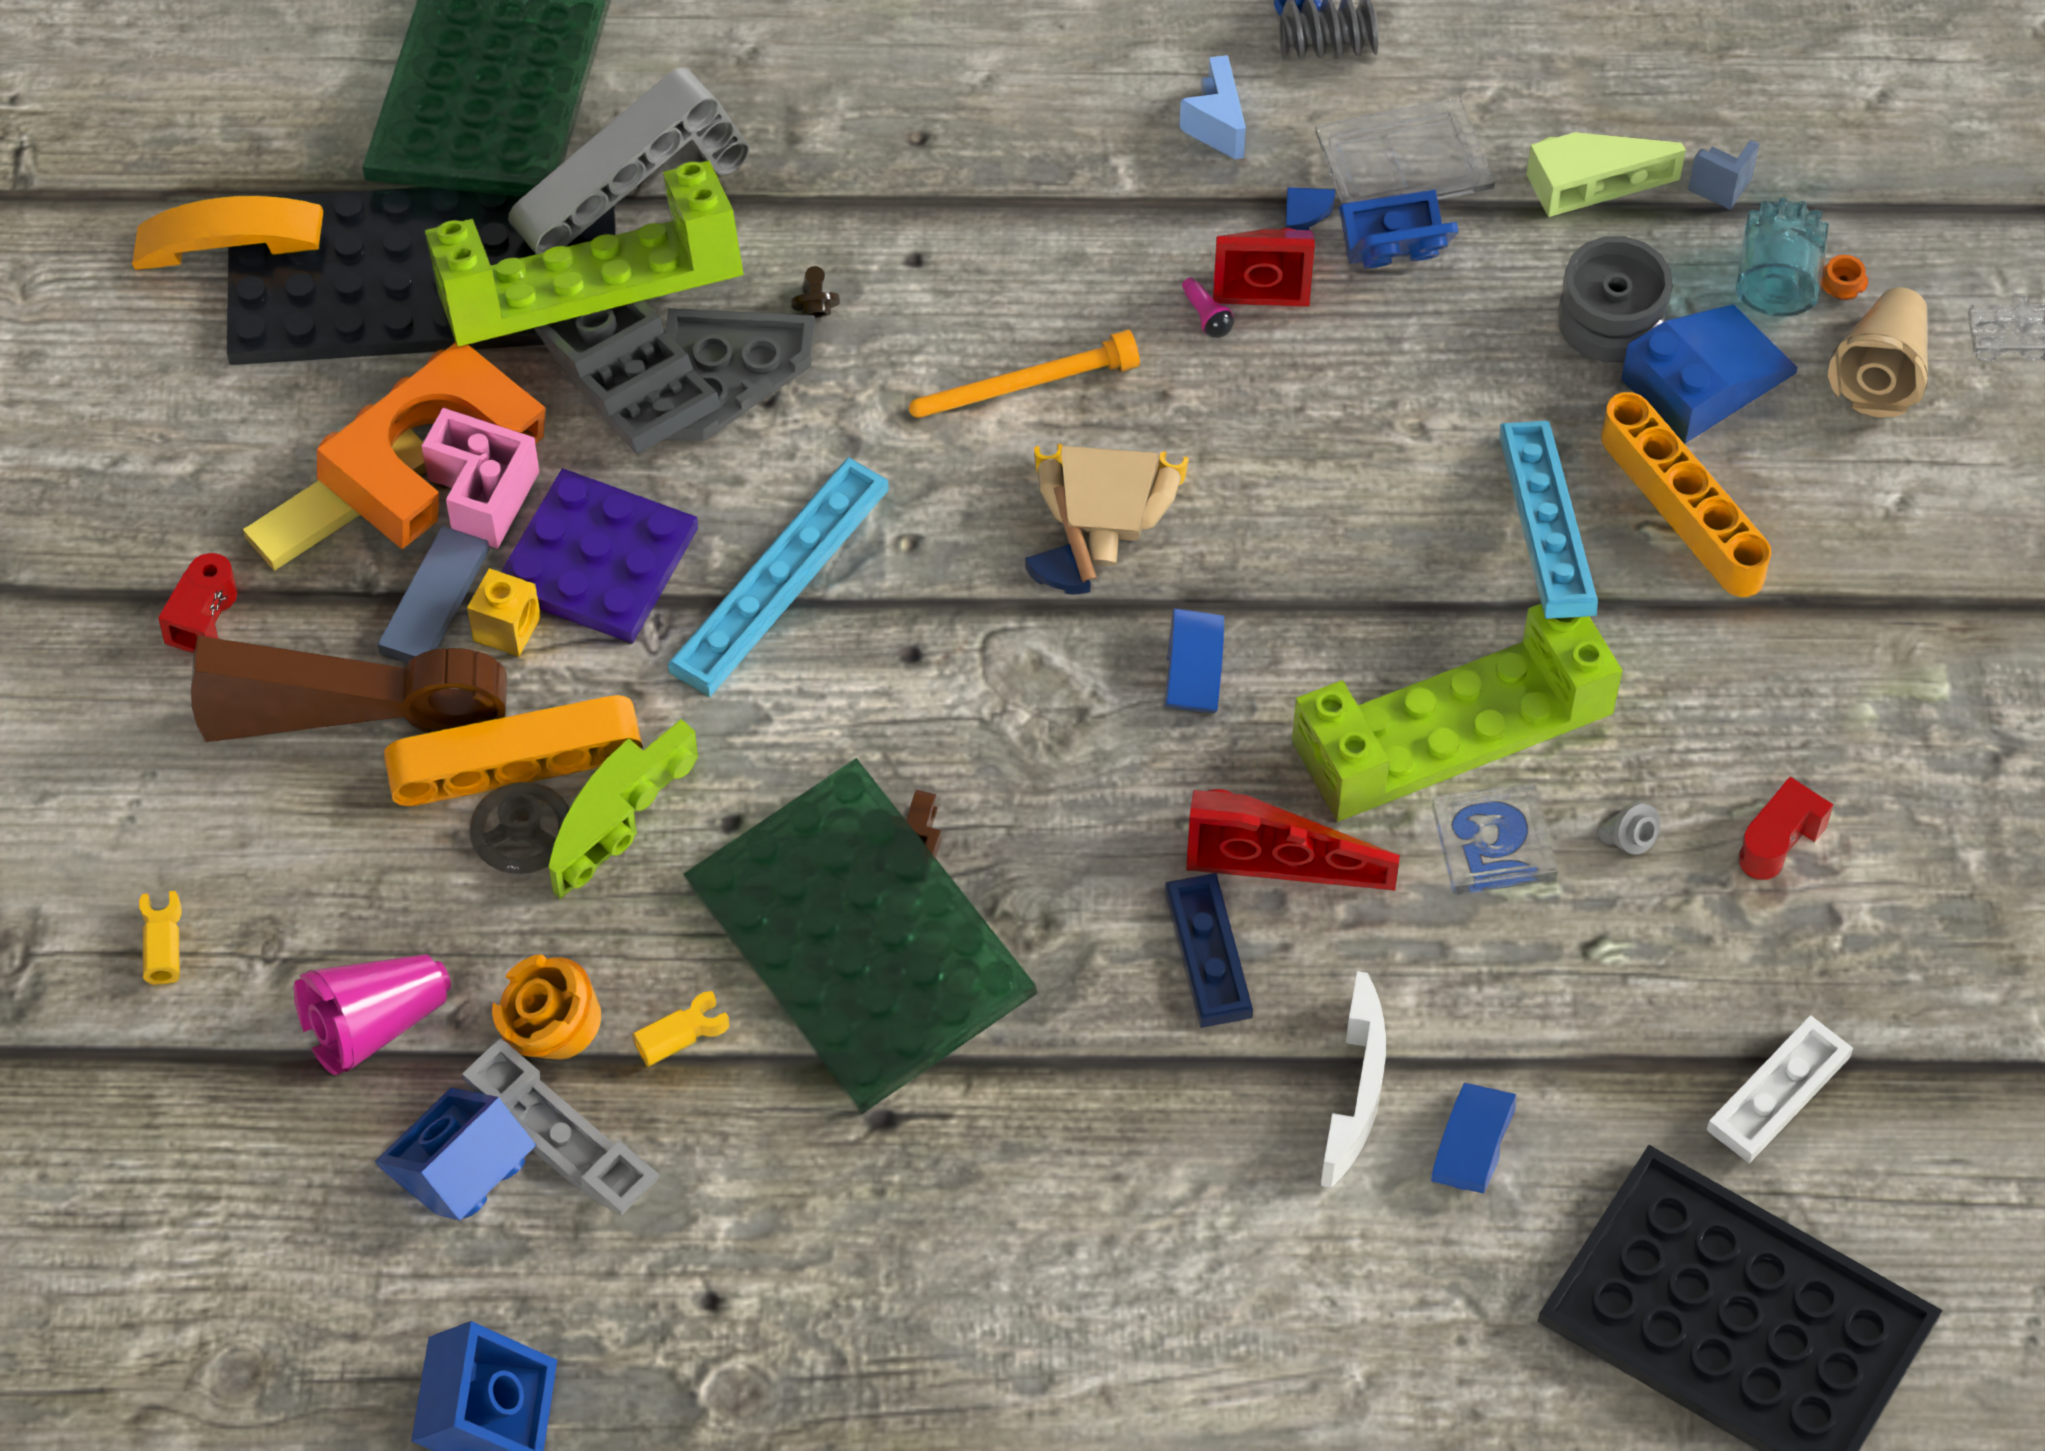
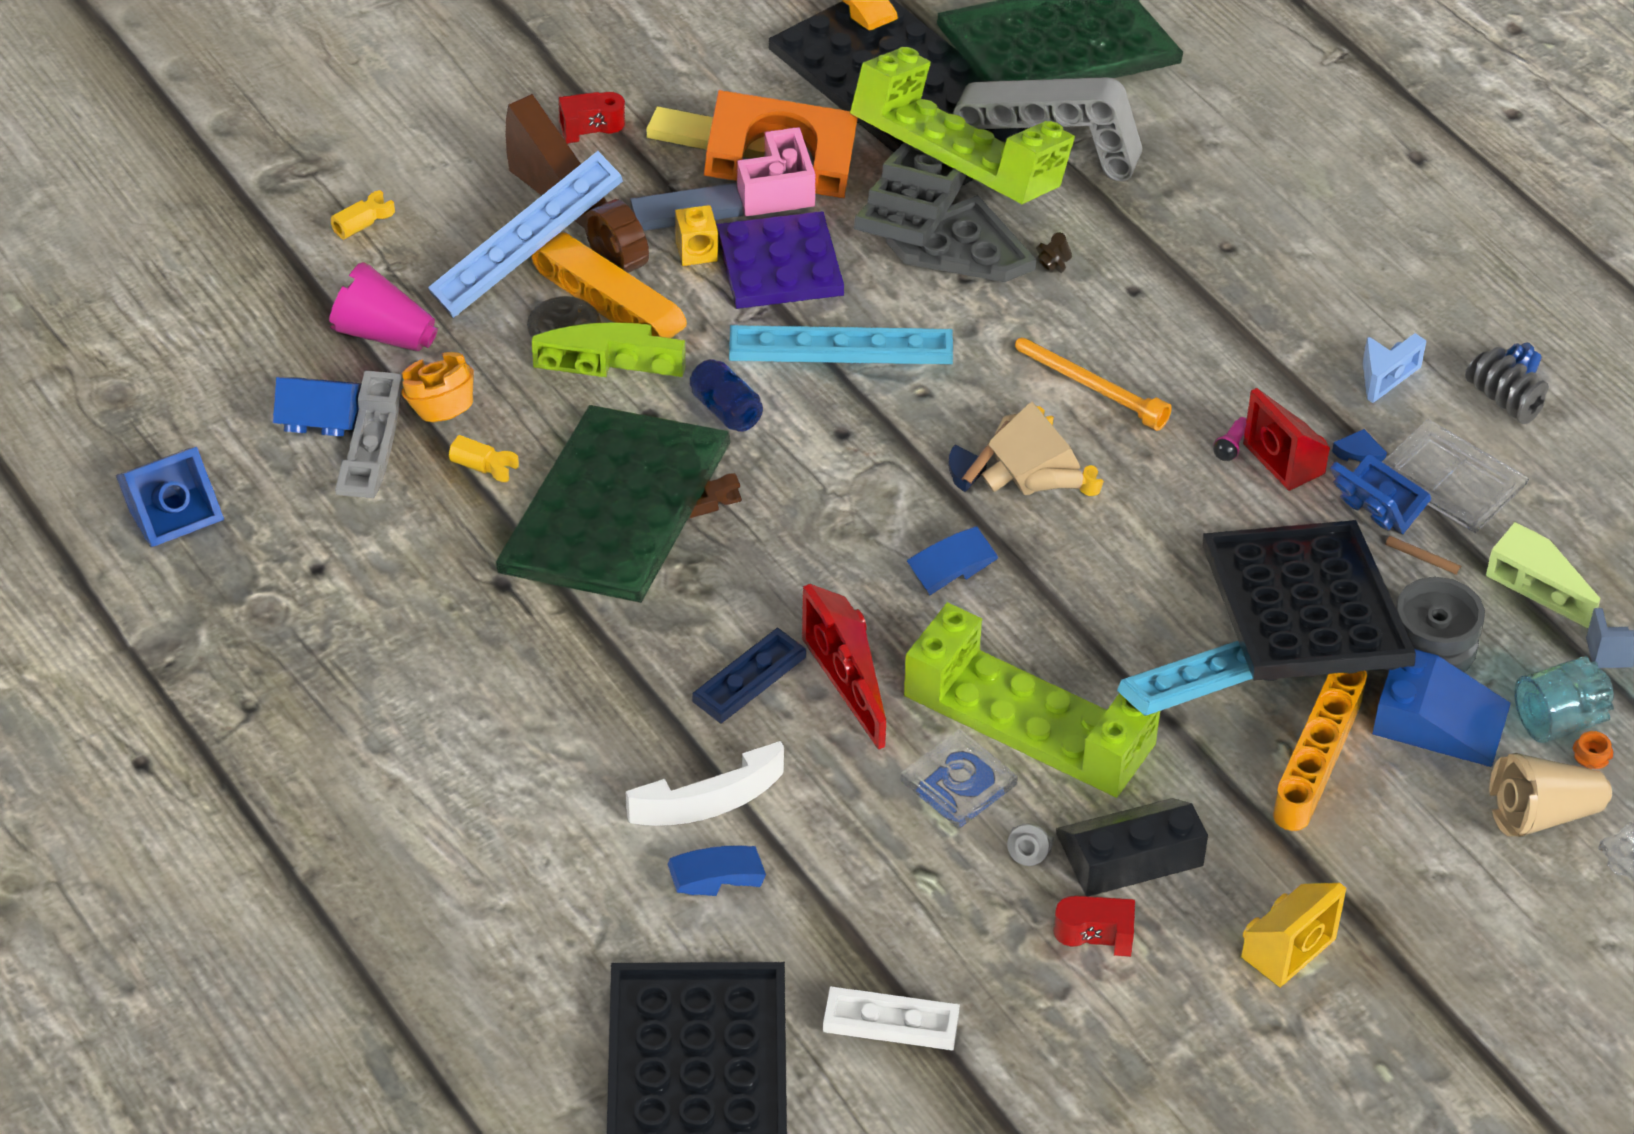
camera: 55 degrees right, 10 degrees down
none -> light blue plate [428,151,623,318]
none -> clear blue piece [689,359,763,432]
none -> black slope [1056,798,1208,897]
none -> black plate [1202,520,1416,681]
none -> yellow slope [1241,883,1346,988]
none -> medium nougat piece [1385,536,1462,575]

